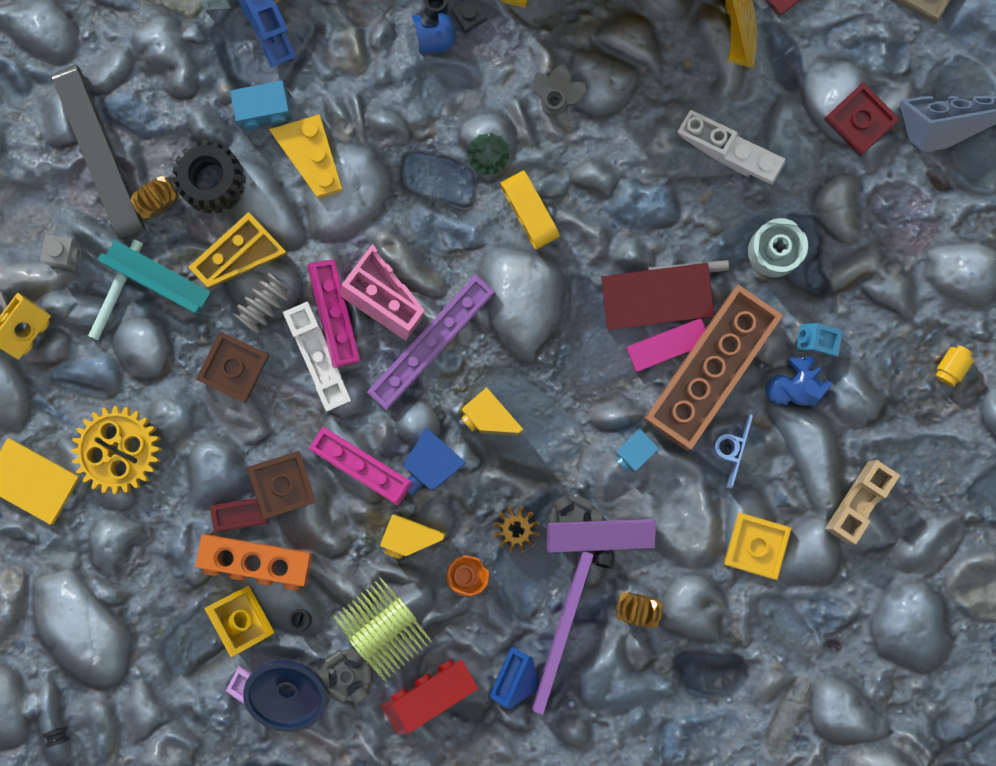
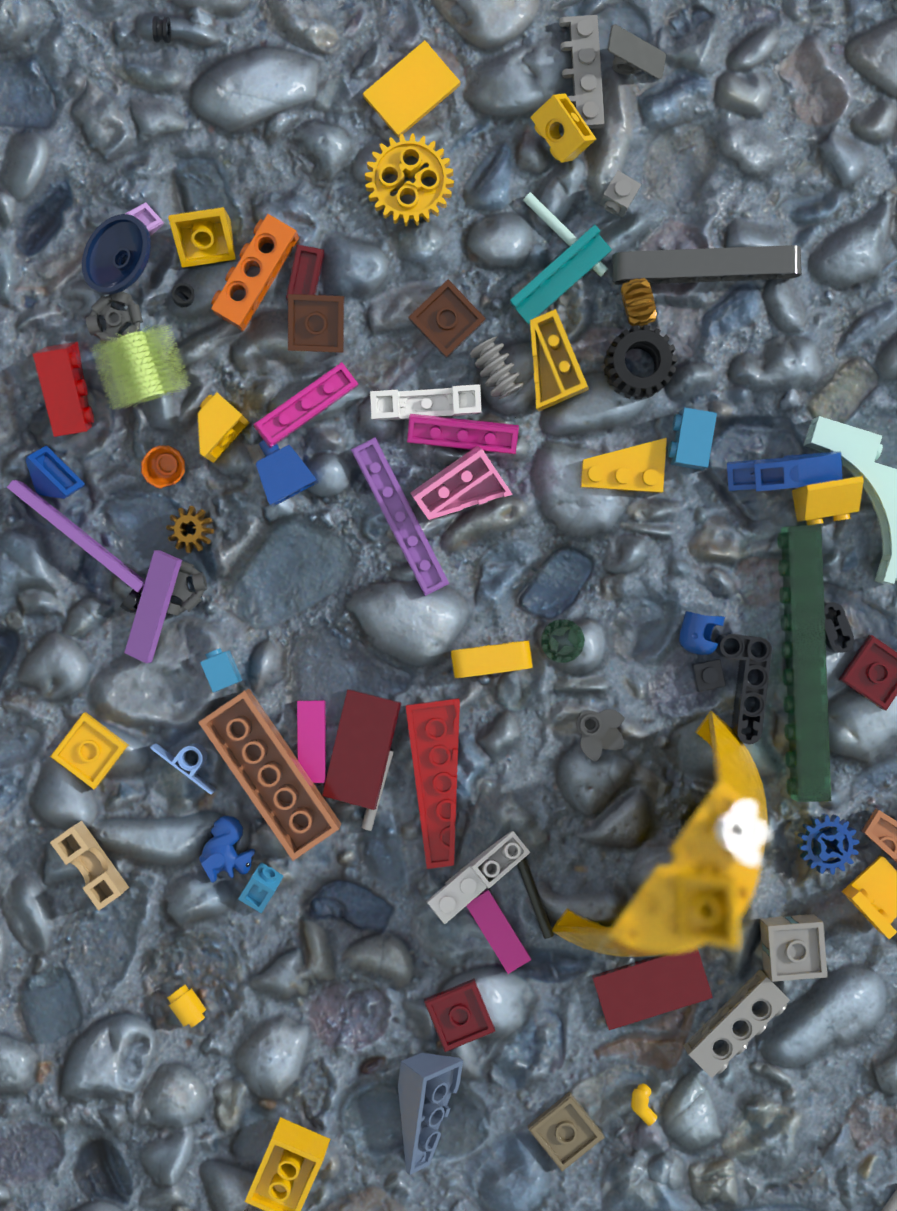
camera: 110 degrees right, 5 degrees up
yellow slope [462,387,523,436] -> none
pearl gold gear [616,592,663,628] -> none
light aqua brick [748,218,808,278] -> none
none -> red wing [406,698,460,869]
none -> dark pink tile [466,888,531,974]
none -> pearl dark grey bar [517,858,554,939]

